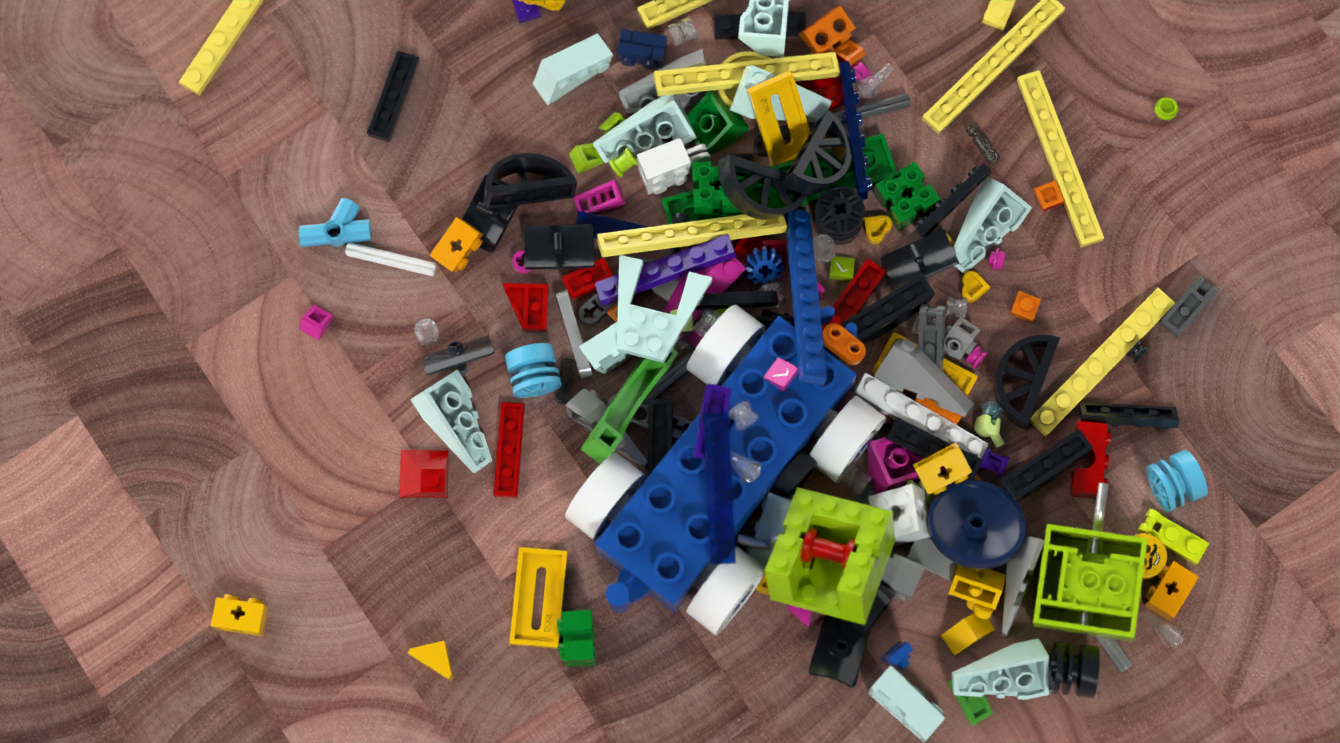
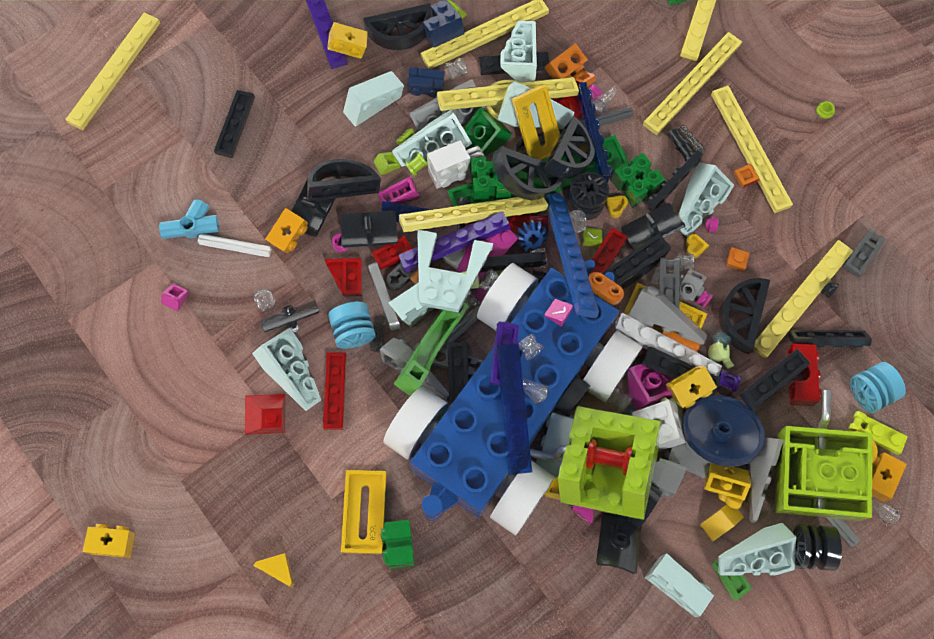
camera: 10 degrees left, 5 degrees down
blue plate [879,642,914,670] -> none
none -> black pin [667,127,694,159]

